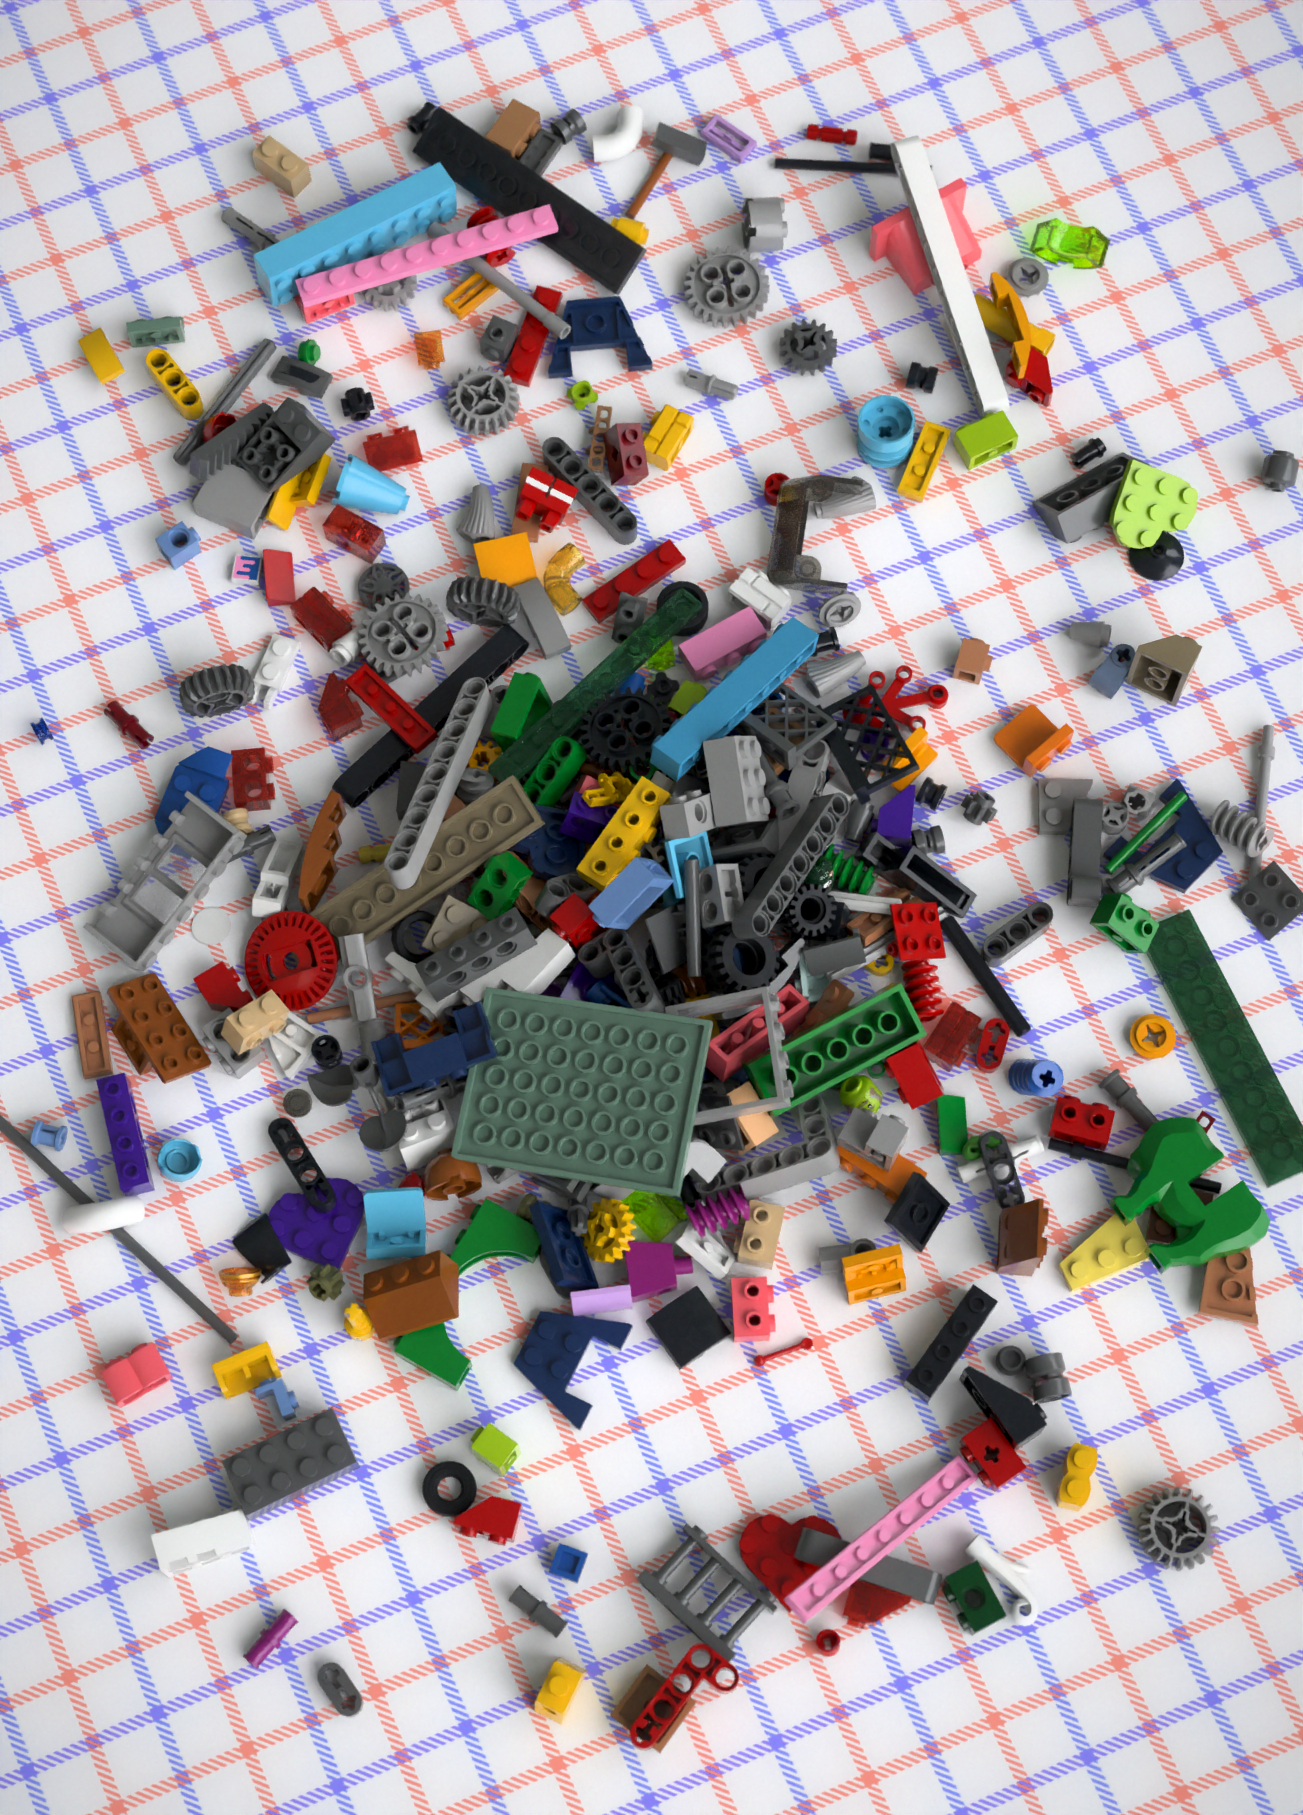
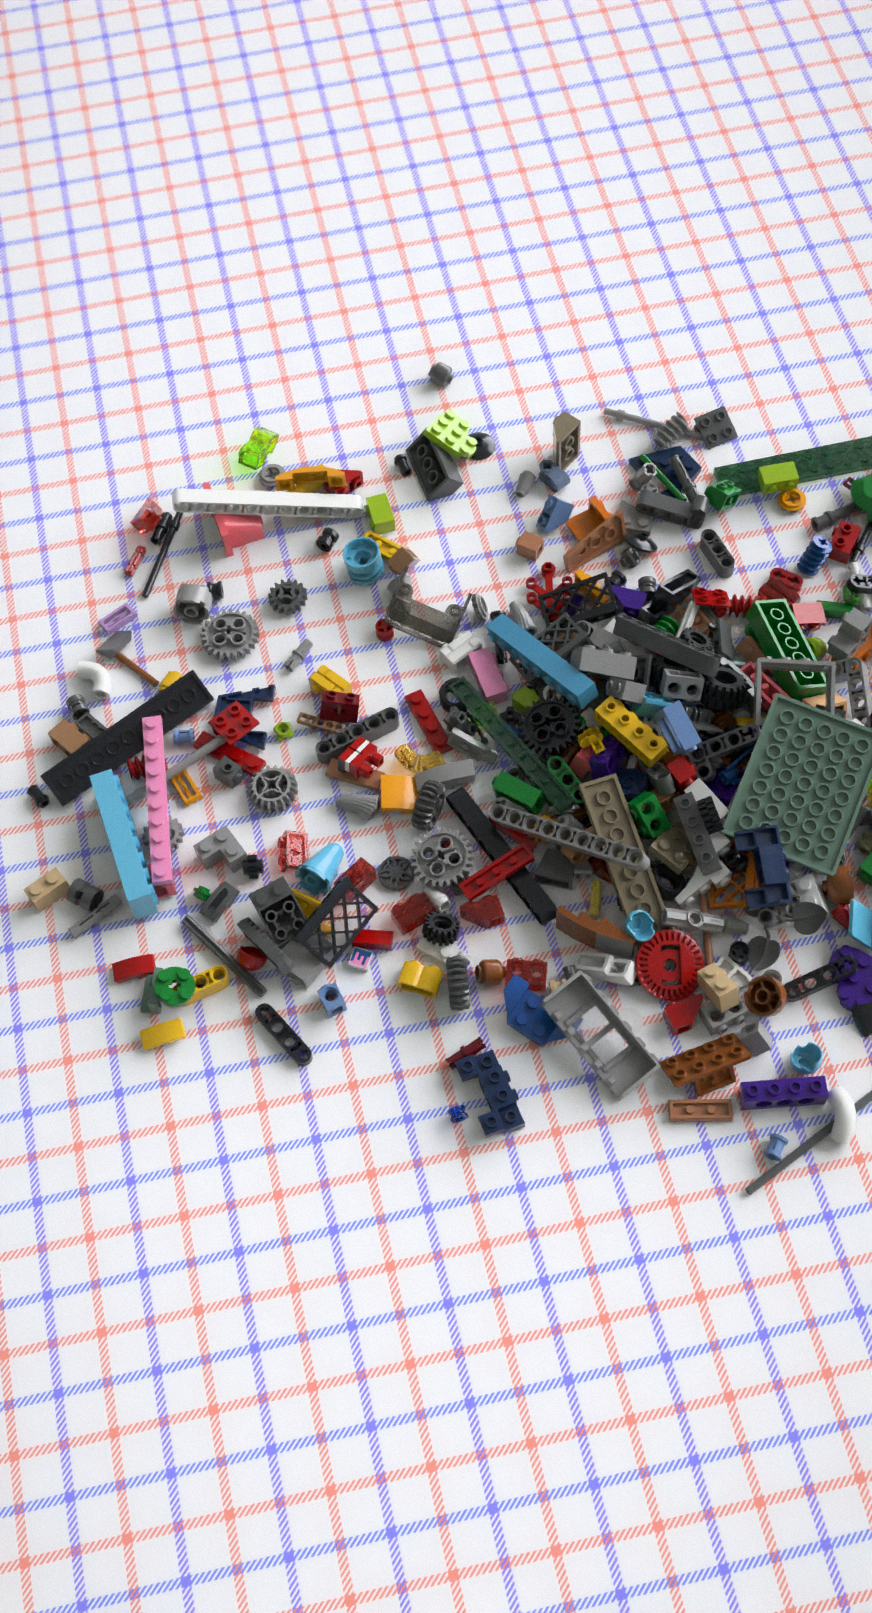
camera: 75 degrees left, 10 degrees down
clear orange bracket [414,330,445,370] -> none
dark grey piece [684,860,702,977] -> none
black axle [940,916,1031,1037] -> none
none -> dark grey wheel [66,878,104,912]
none -> red slope [112,954,156,984]
none -> clear red slope [130,497,162,535]
none -> green plate [154,967,195,1007]
none -> medium blue bush [173,728,195,745]
none -> light grey brick [193,825,248,873]
none -> black wheel [207,581,224,599]
none -> red hinge [208,700,260,745]
none -> black beam [255,1003,313,1066]
none -> black fence [292,876,379,969]
none -> medium nougat brick [387,546,420,575]
none -> yellow brick [397,960,443,999]
none -> black tyre [422,910,460,946]
none -> light grey hinge [446,727,499,765]
none -> dark blue bracket [454,1050,525,1138]
none -> dark orange head [475,959,506,986]
none -> medium blue slope [536,494,574,533]
none -> nougat wing [563,509,626,573]
none -> black dish [623,532,658,553]
none -> medium azure hair [624,909,655,942]
none -> black tyre [696,796,724,835]
none -> light grey panel [740,1020,773,1057]
none -> dark orange cylinder [744,976,787,1017]
none -> lime brick [757,461,799,495]

